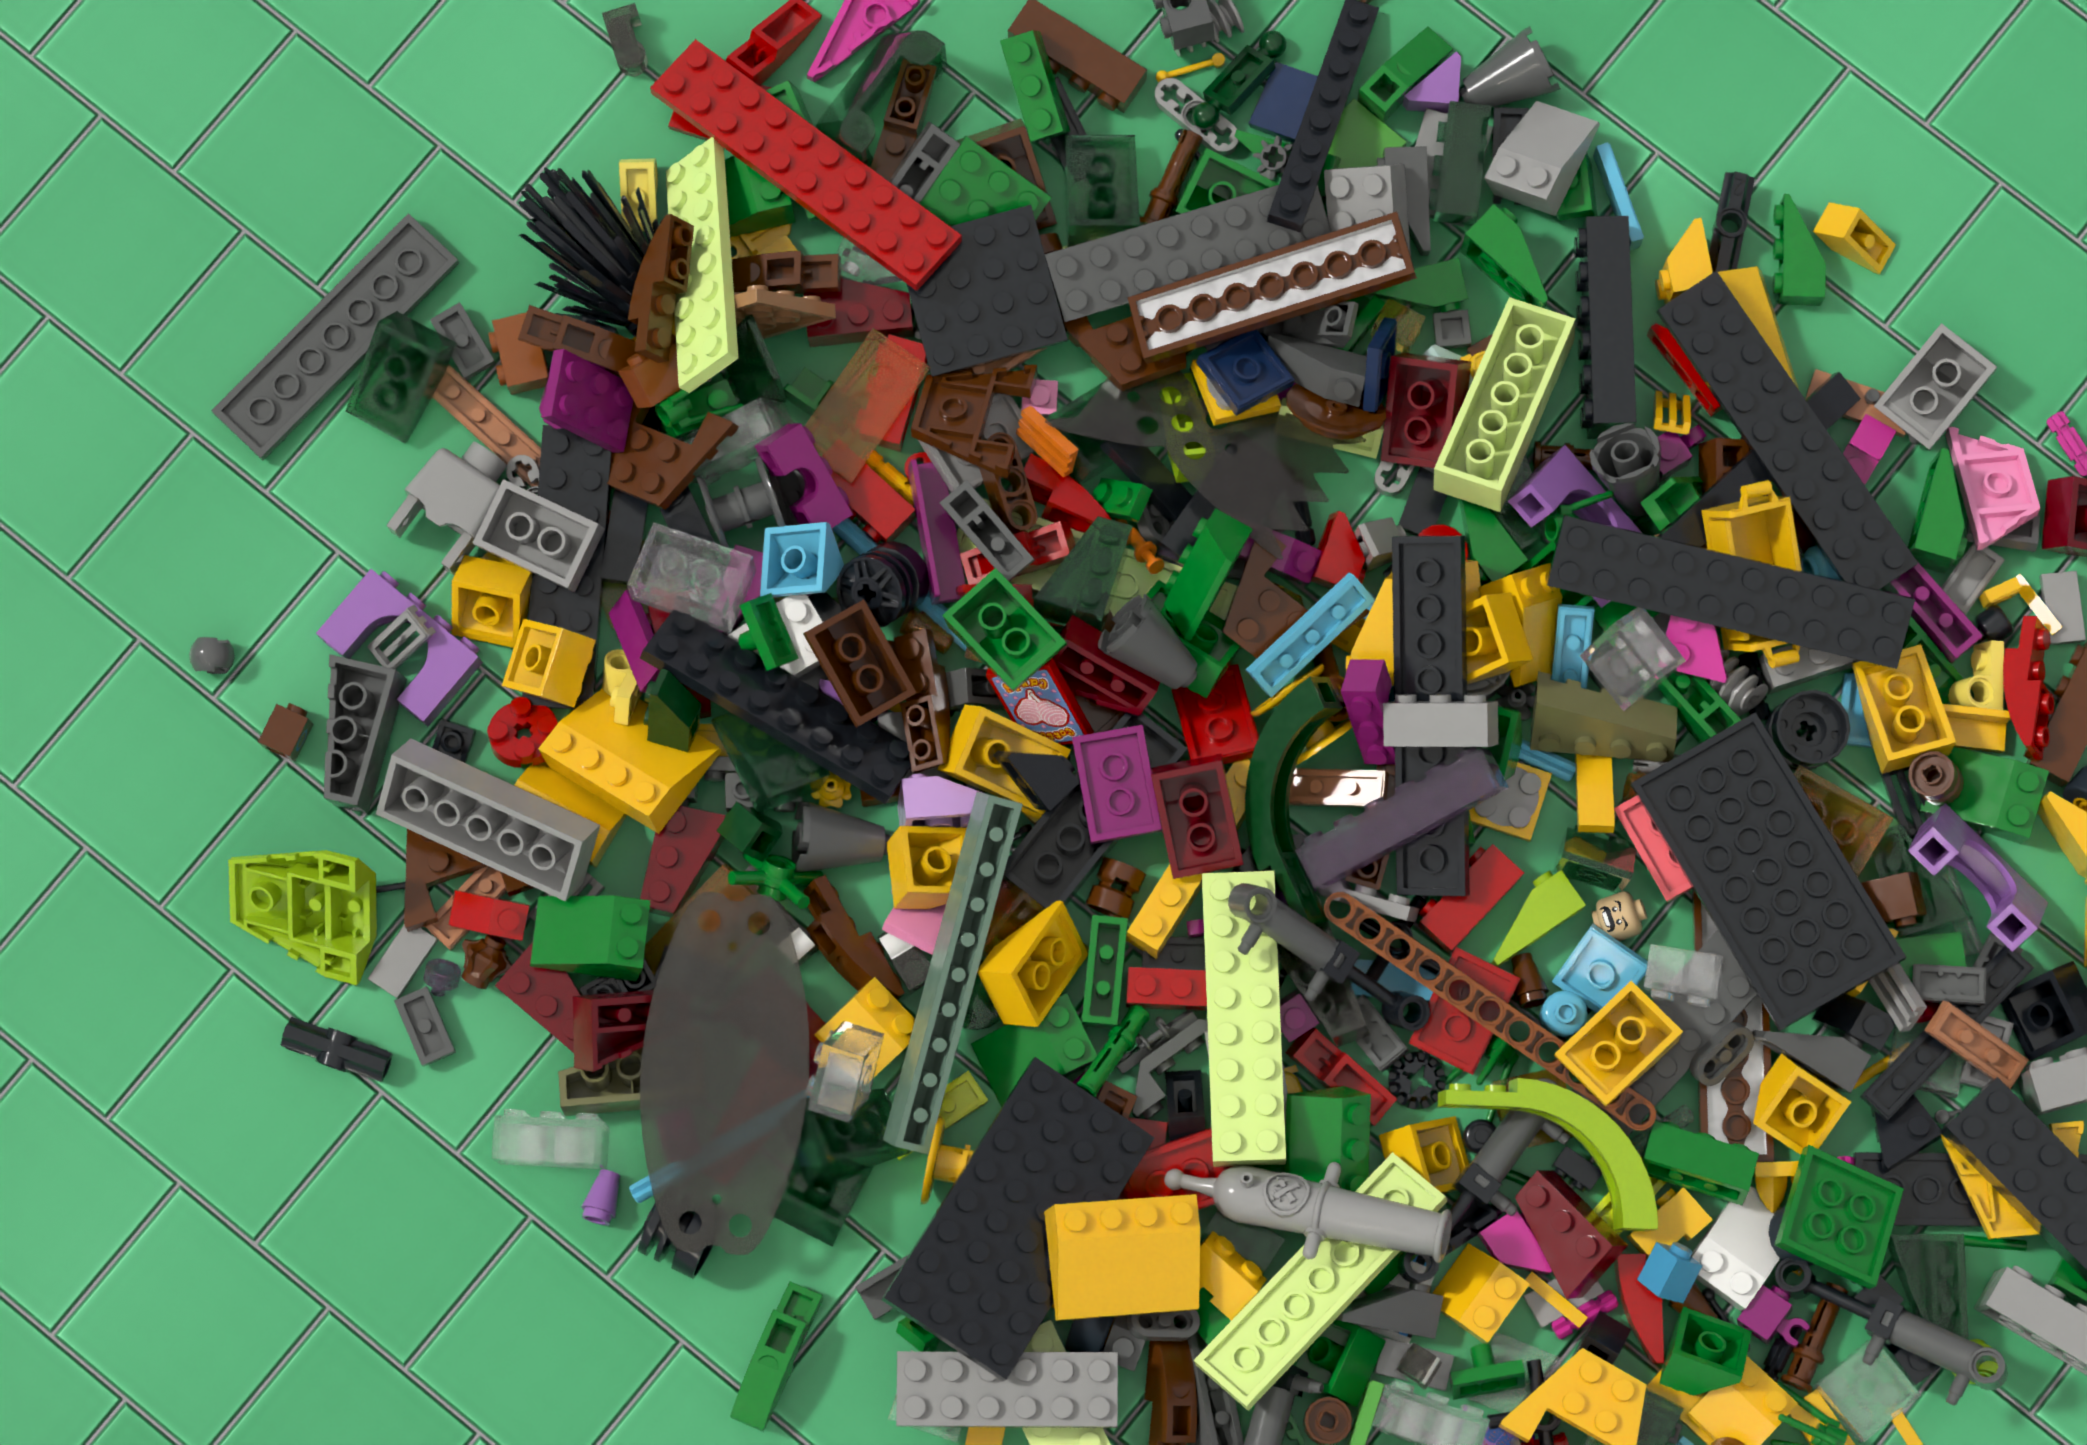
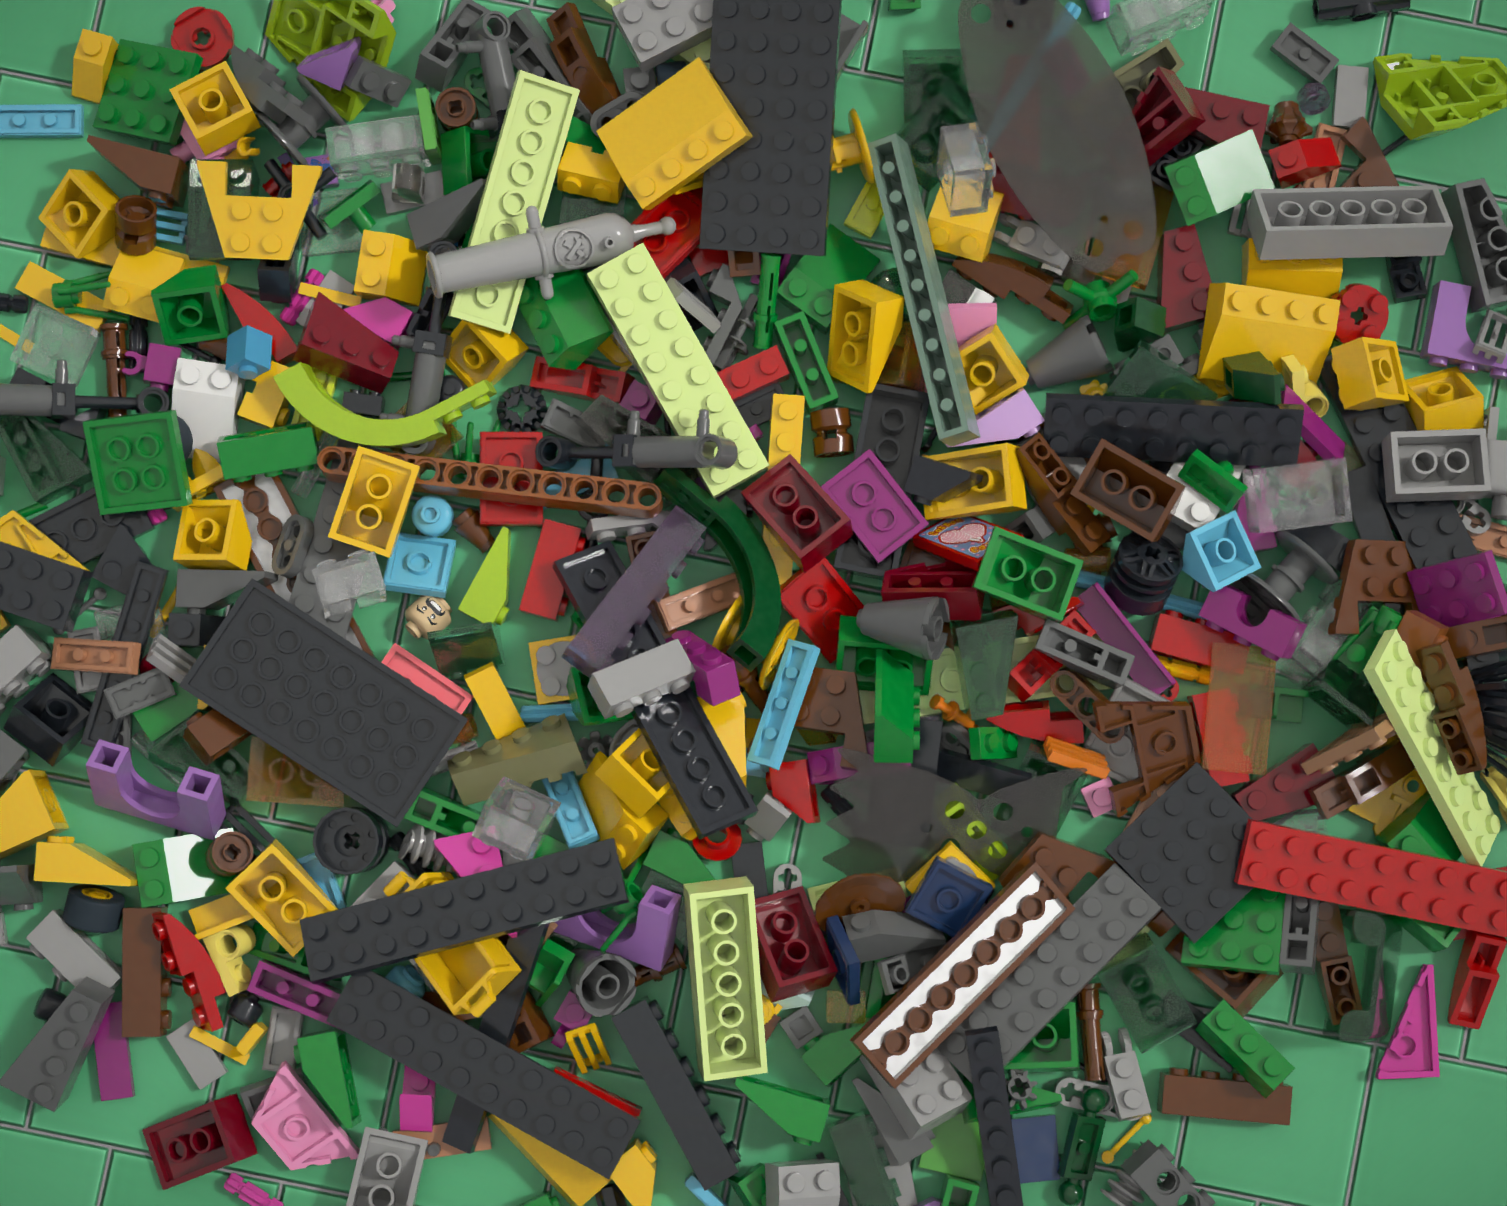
camera: 145 degrees right, 5 degrees up
none -> light grey tile [666,277,721,333]
none -> light grey hinge [993,213,1078,271]
none -> light grey hinge [1101,1027,1152,1122]

